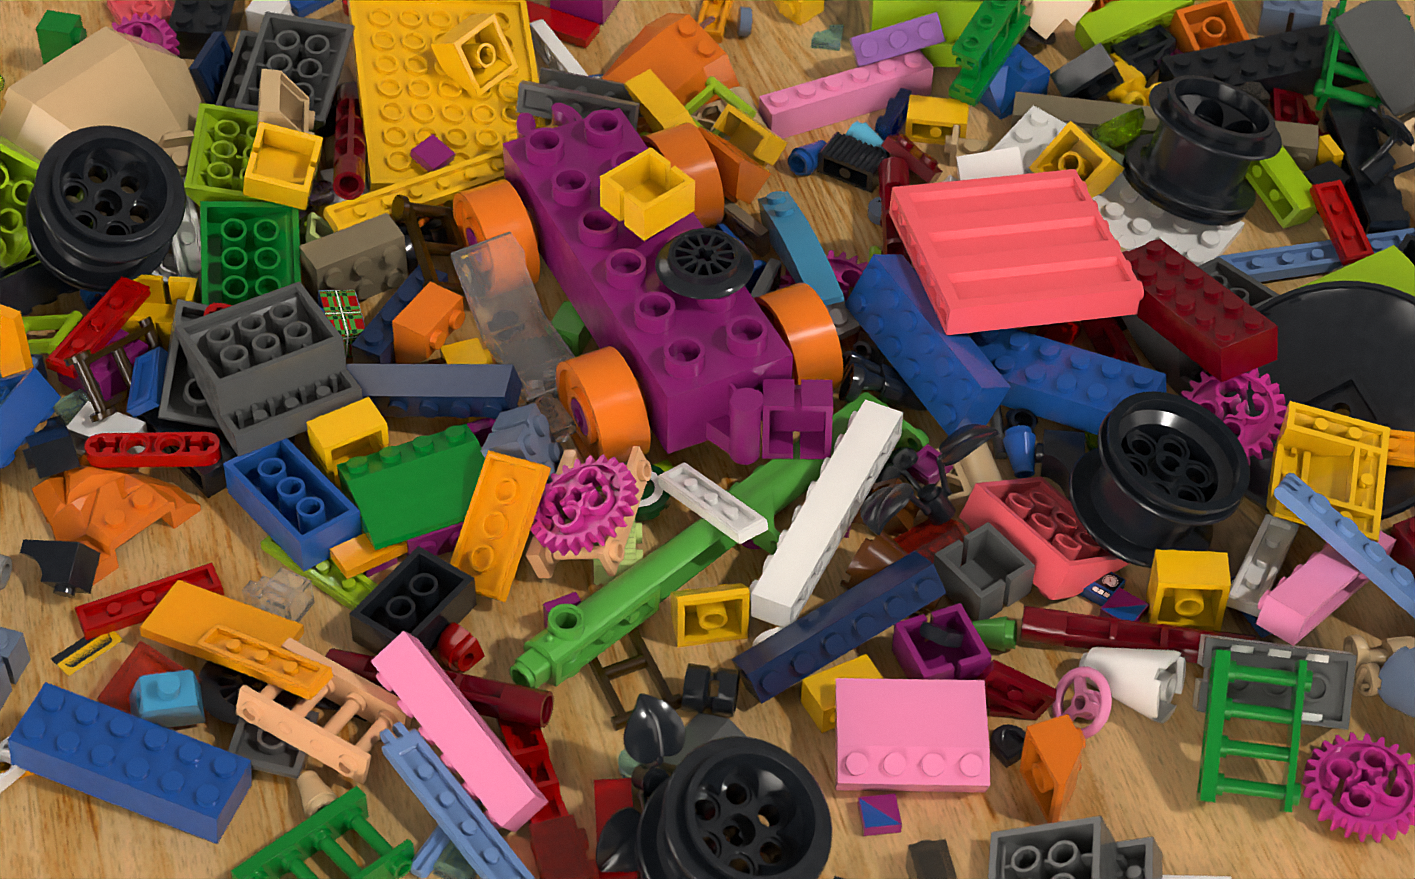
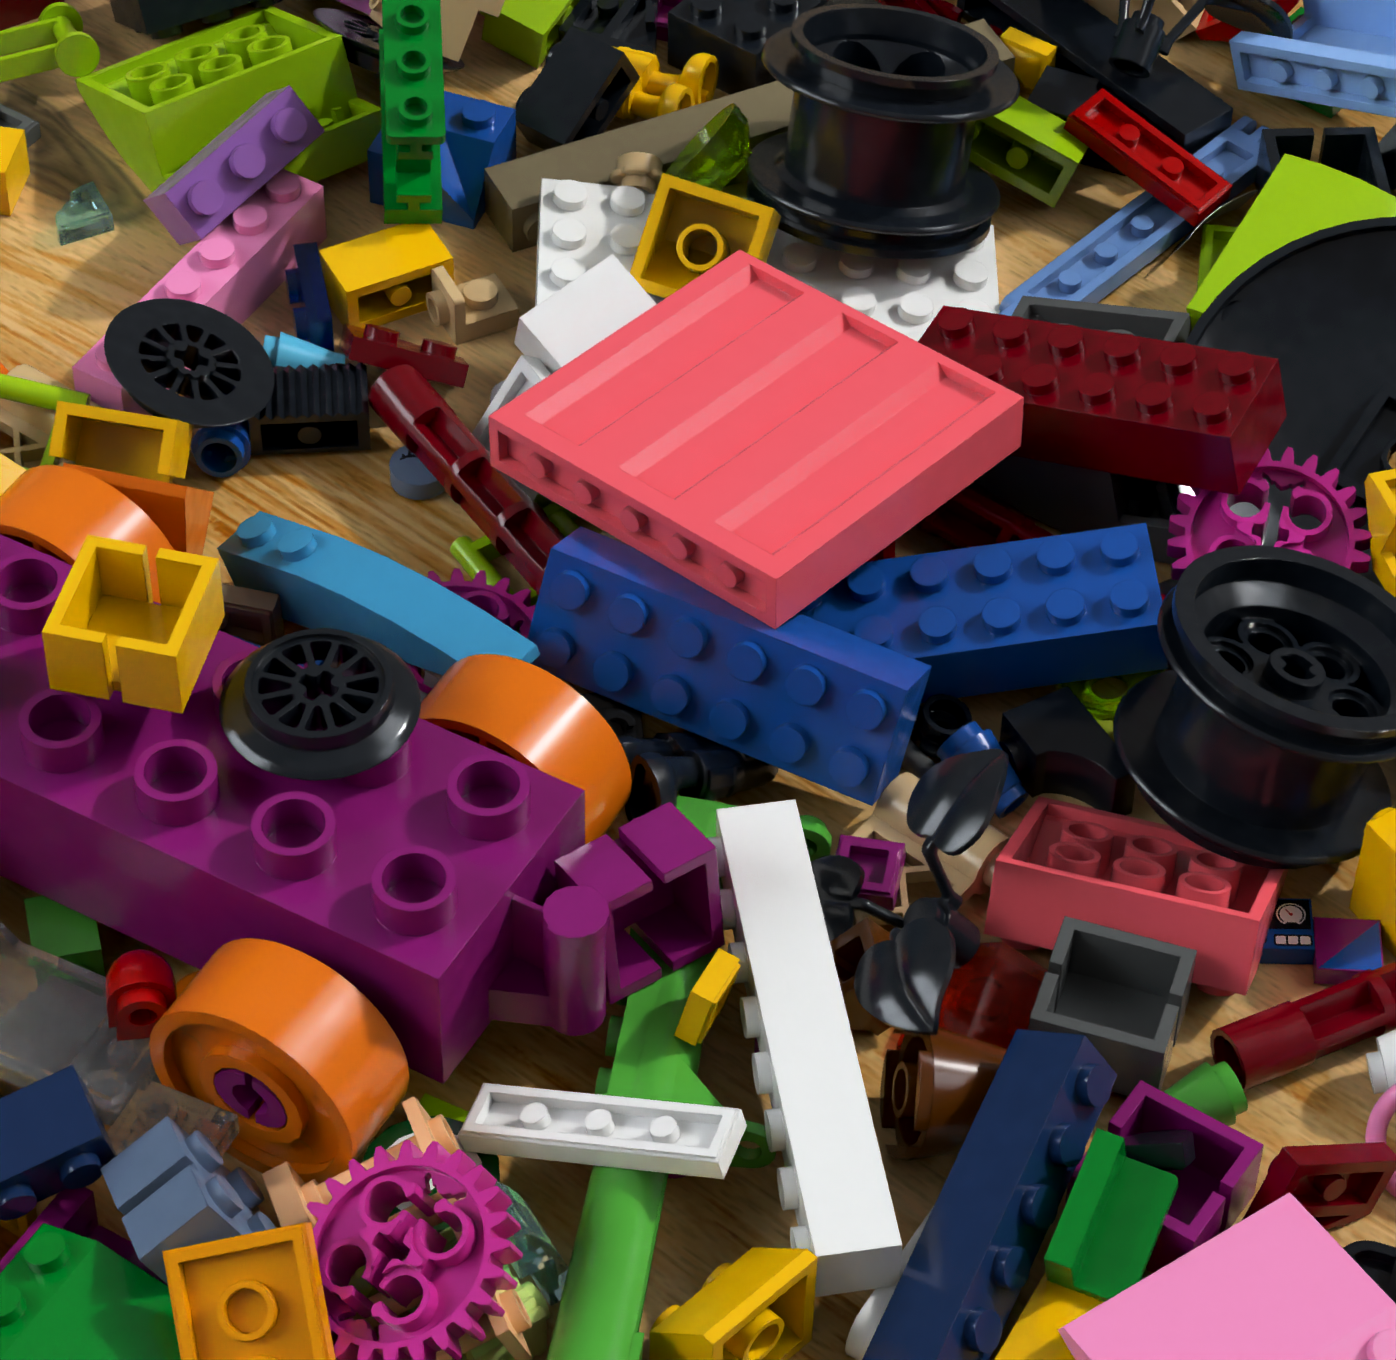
camera: 35 degrees left, 0 degrees up
none -> black piece [104,298,275,428]
none -> red piece [105,949,177,1041]
none -> clear light blue slope [494,1181,568,1306]
none -> tan plate [610,152,663,194]
none -> yellow tile [674,948,741,1046]
none -> green panel [1044,1128,1178,1302]

